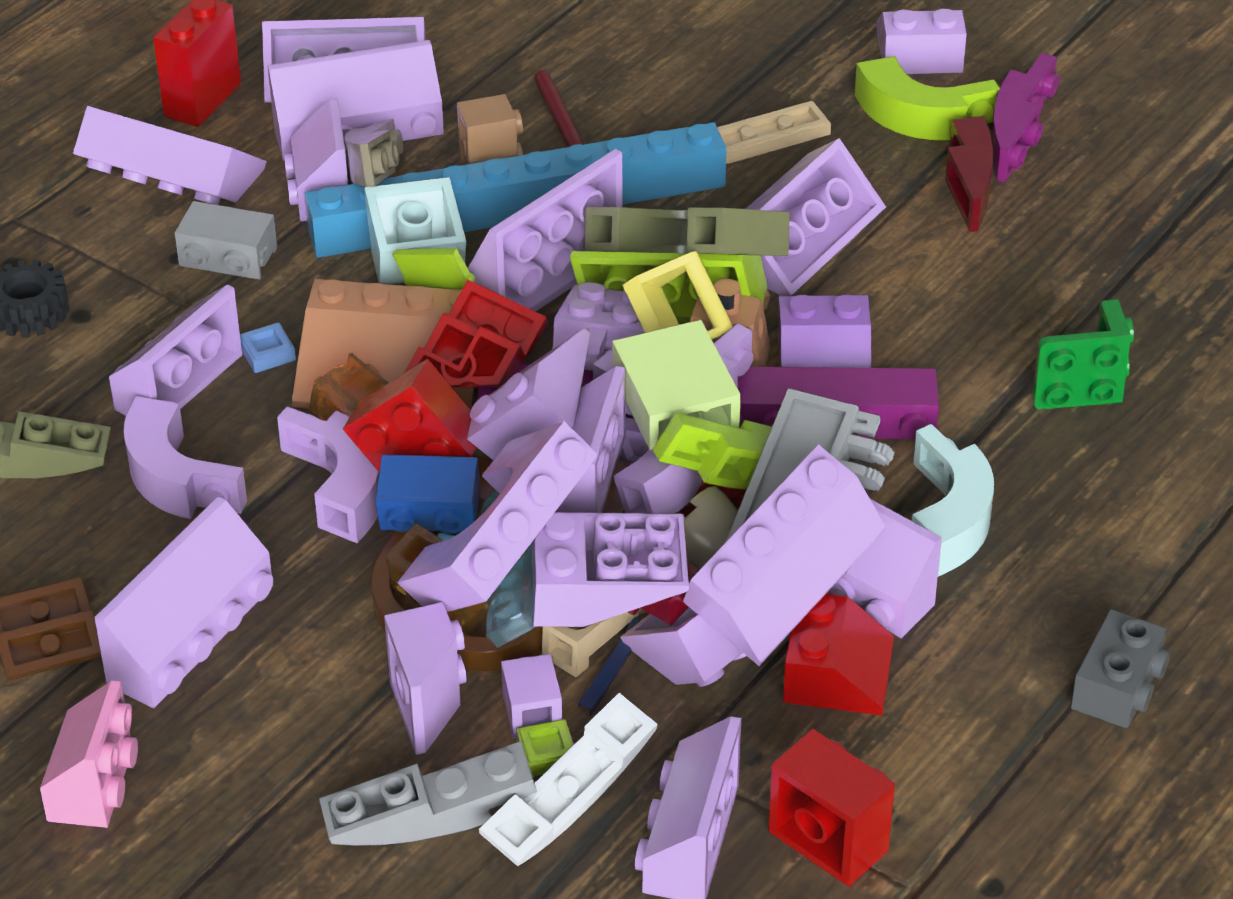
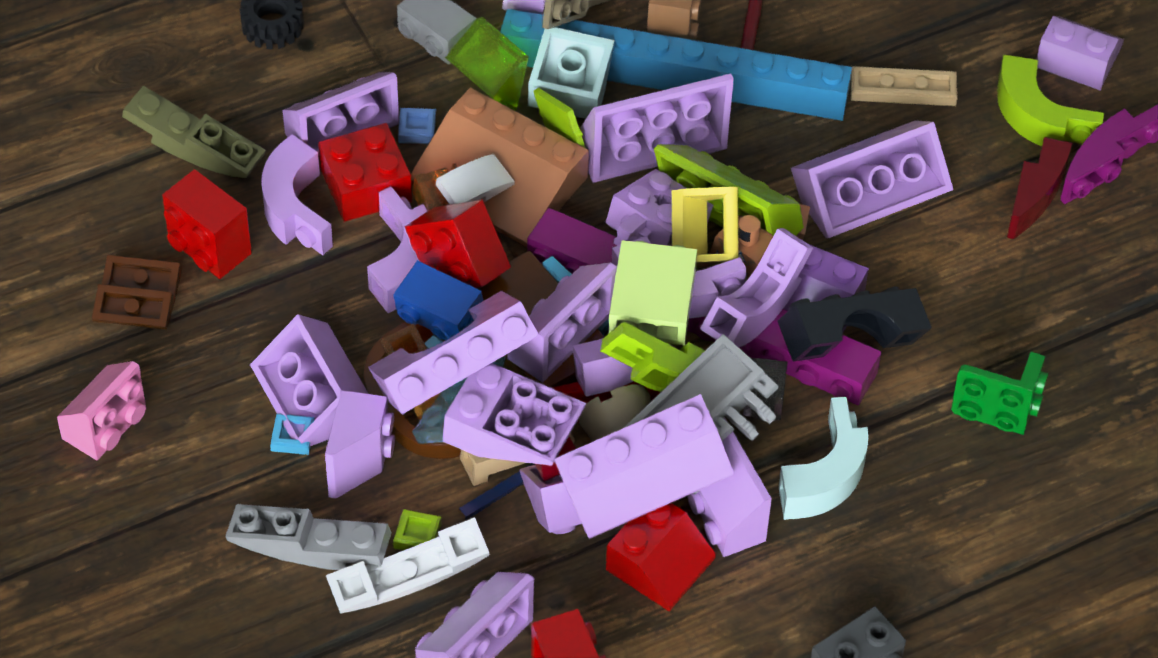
camera: 25 degrees right, 10 degrees up
lavender slope [95,497,273,709] -> none
red slope [403,280,549,388] -> none
lavender slope [467,328,591,460] -> none
lavender brick [501,654,562,739] -> none
olive arch [585,207,790,256] -> none
none -> red brick [162,169,252,279]
none -> lavender slope [250,314,369,446]
none -> medium azure tile [270,414,315,455]
none -> red brick [318,123,412,222]
none -> white slope [436,154,515,205]
none -> clear neon green slope [445,17,529,111]
none -> lavender arch [700,228,813,347]
none -> black arch [777,287,932,362]

